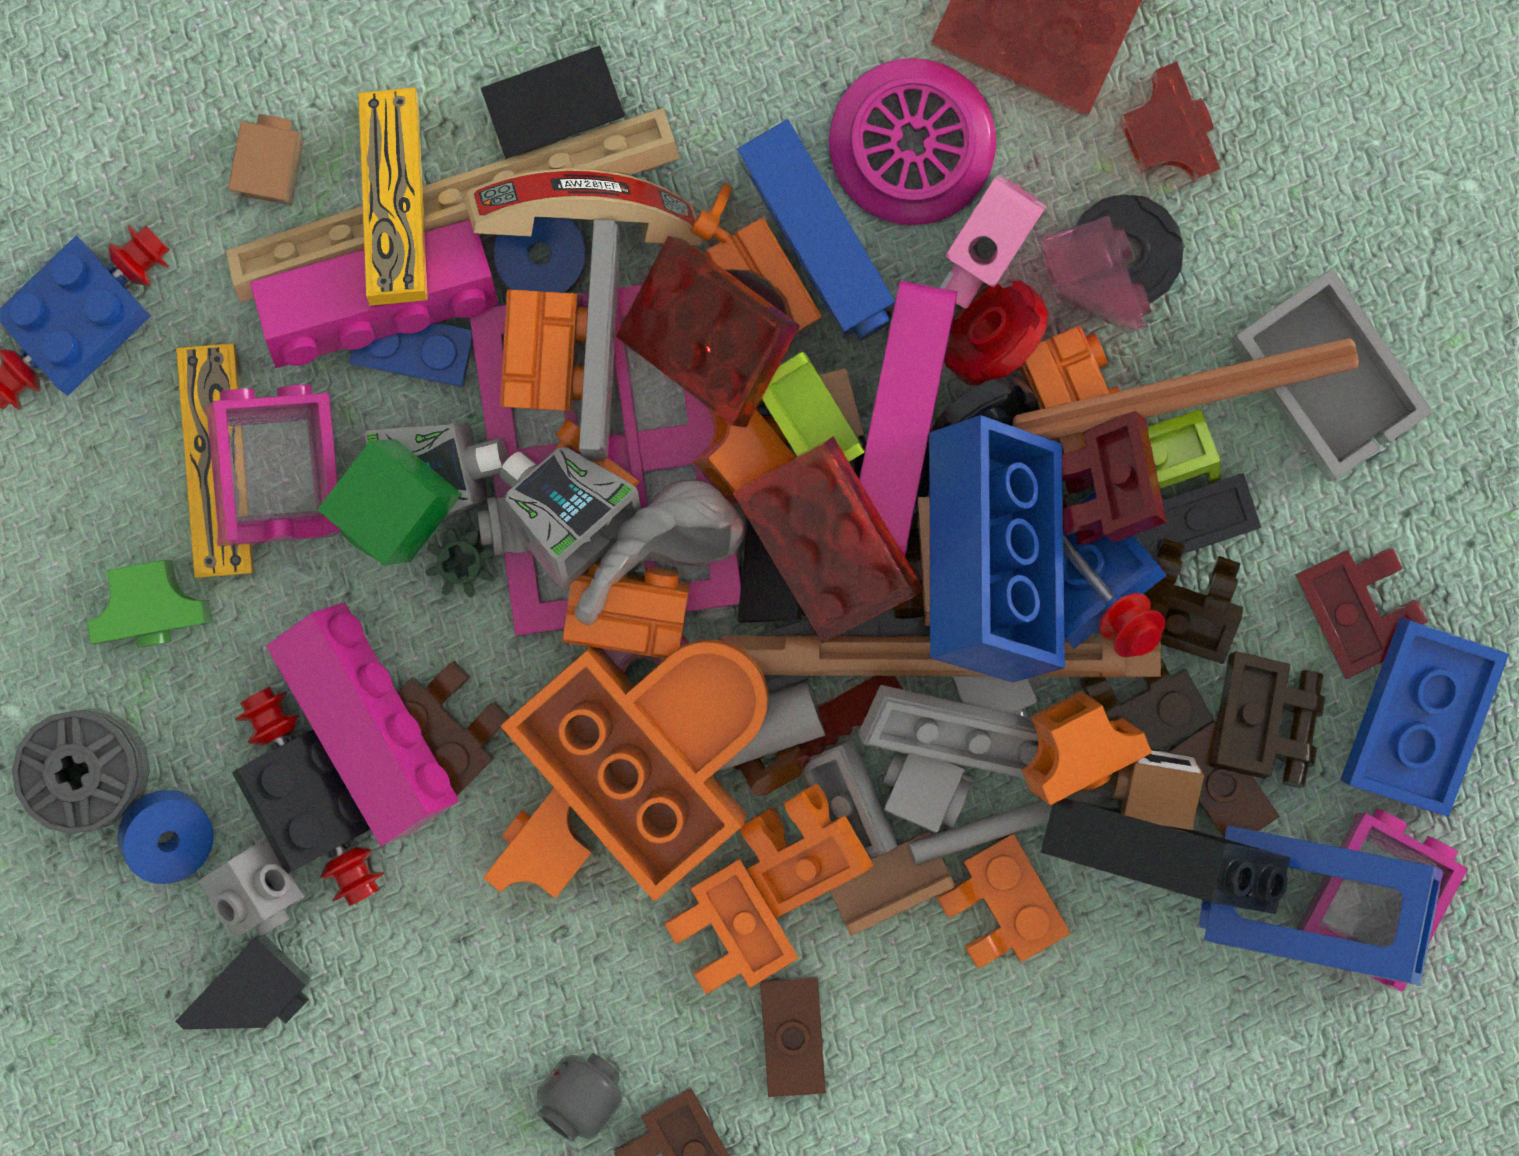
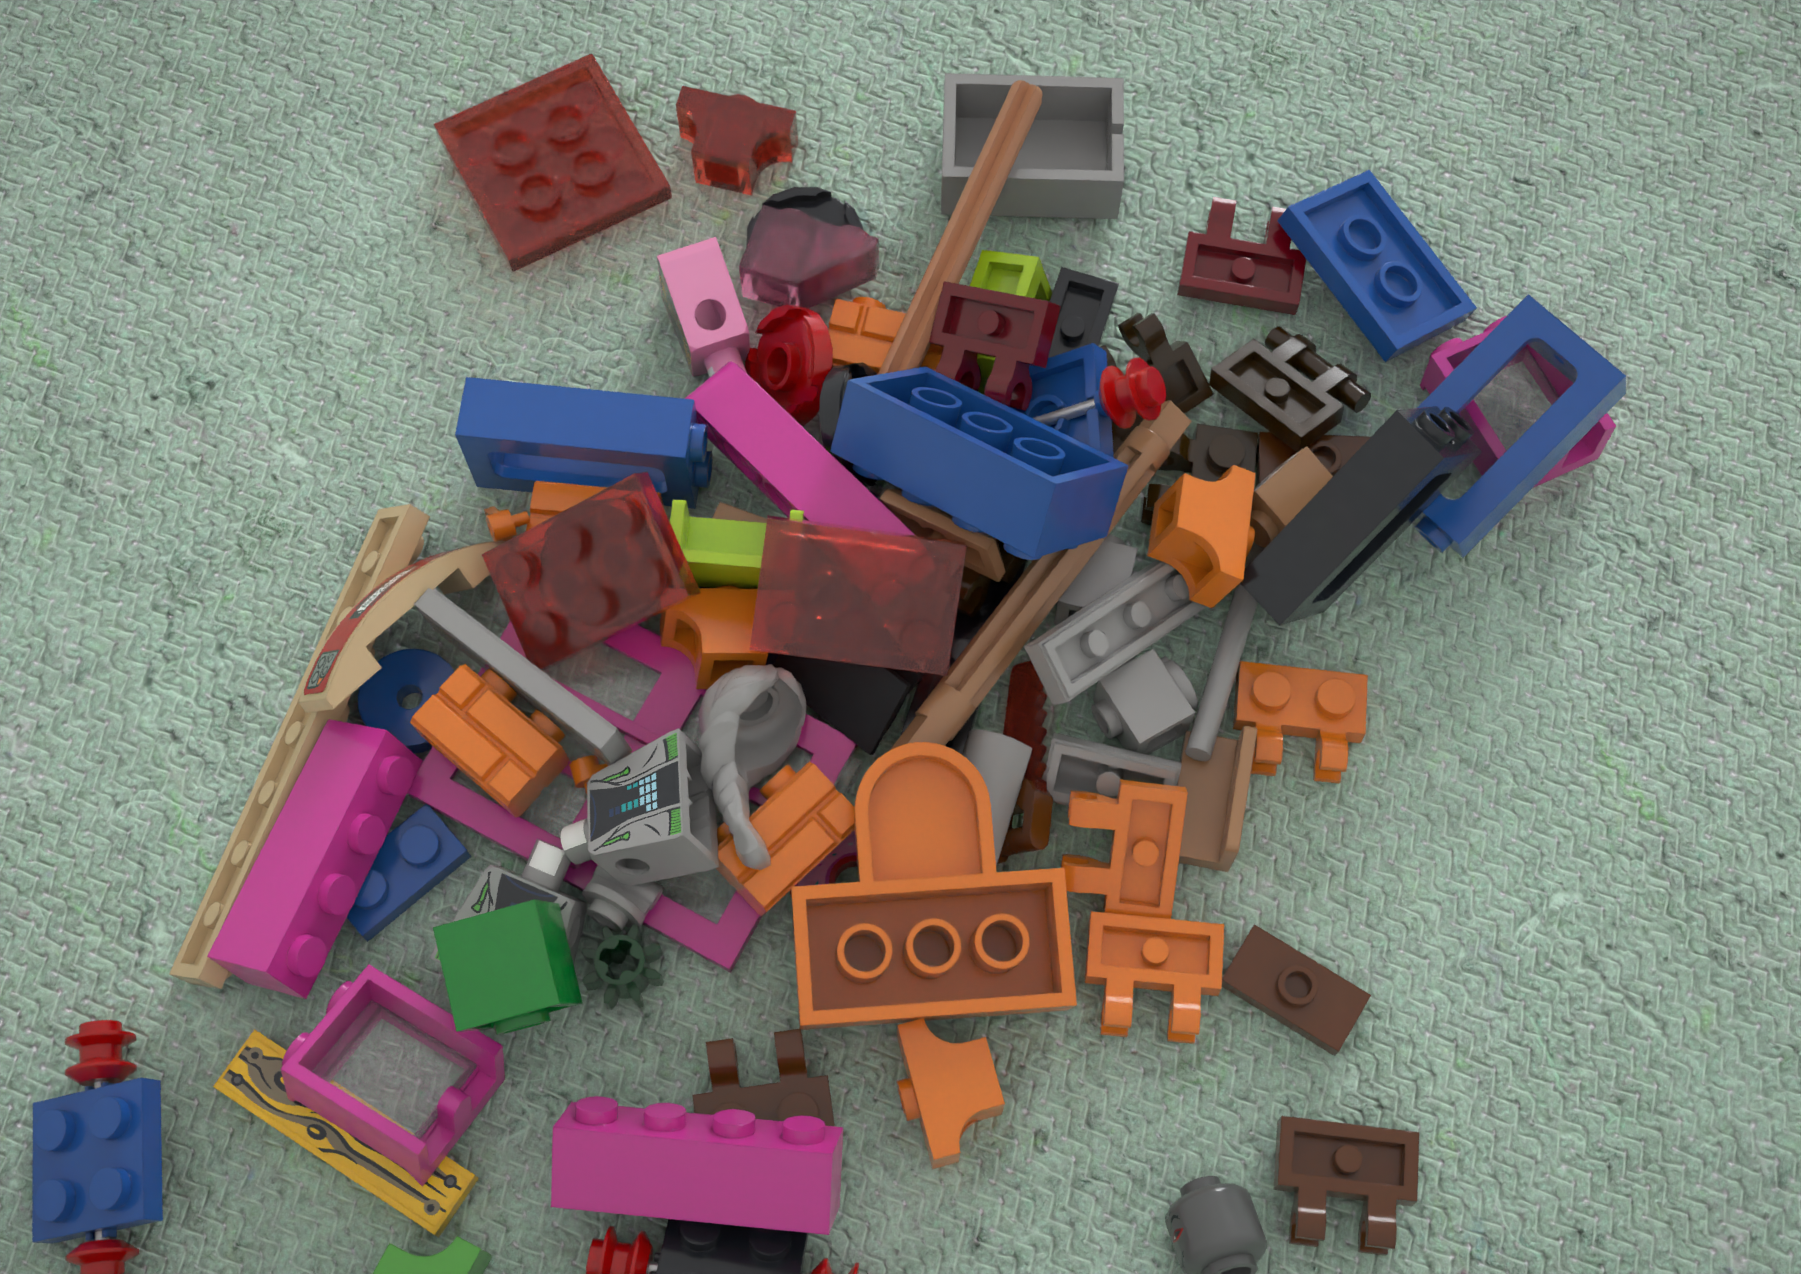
camera: 55 degrees left, 20 degrees down
medium nougat brick [228,114,305,205] -> none
yellow tile [358,87,428,306] -> none
black piece [480,46,625,159] -> none
dark pink piece [829,58,996,225] -> none

